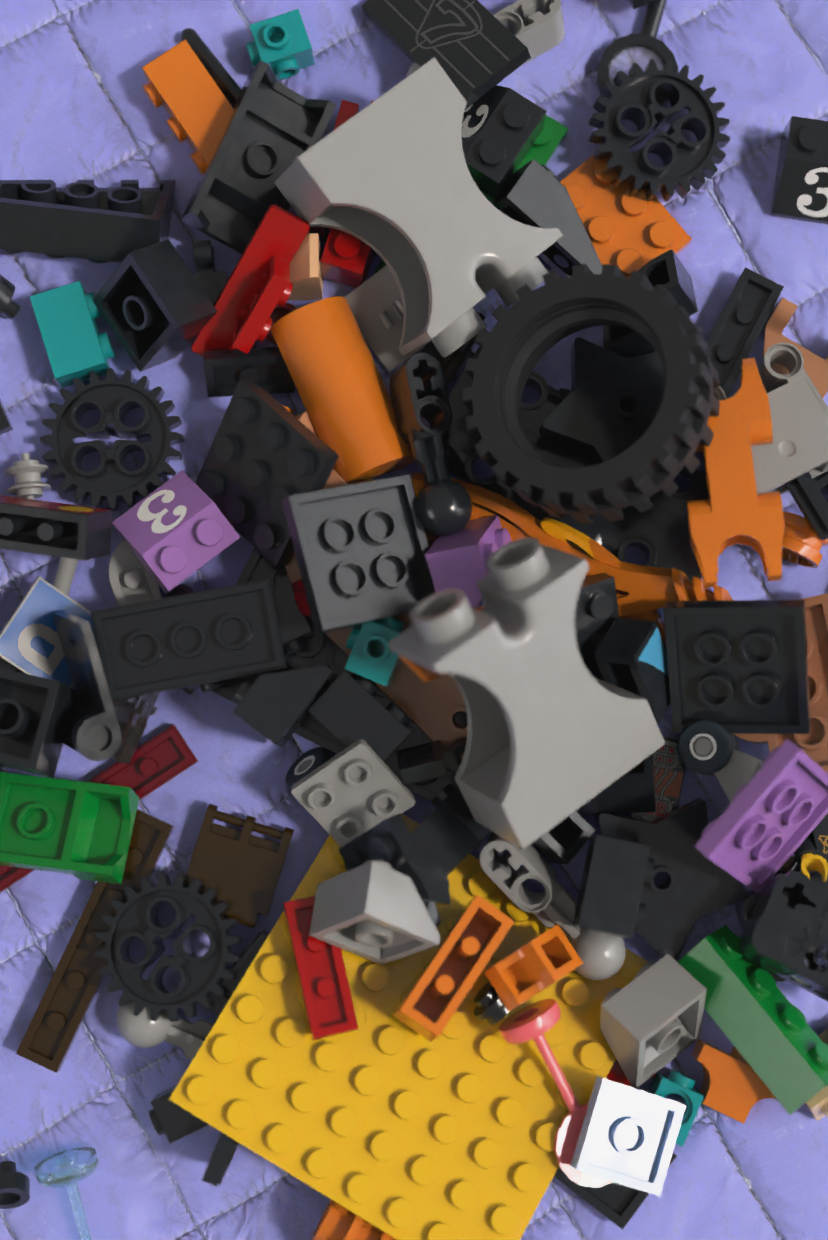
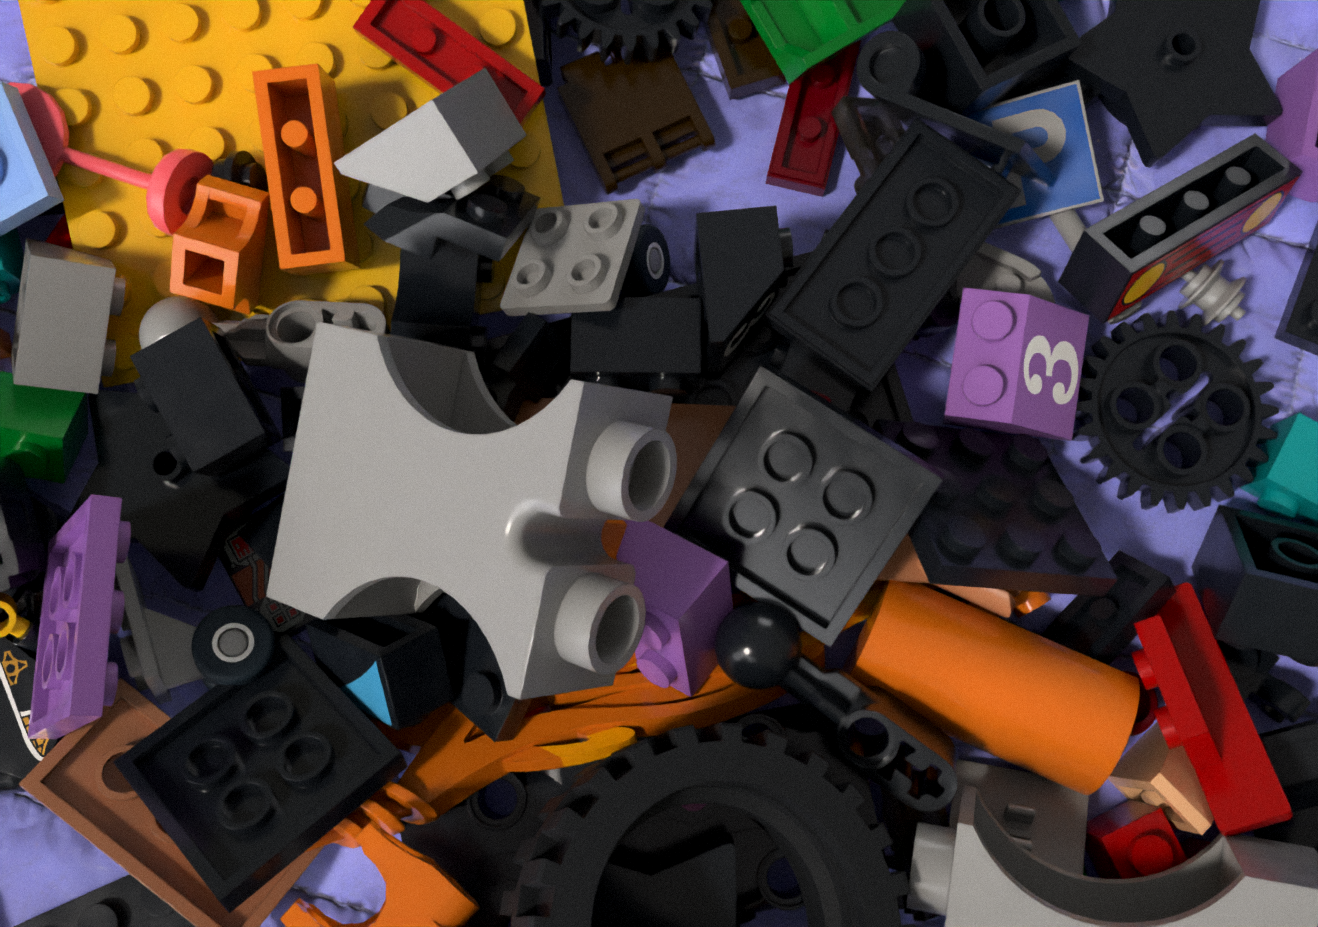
camera: 140 degrees right, 5 degrees down
teal brick [344,617,405,686] -> none

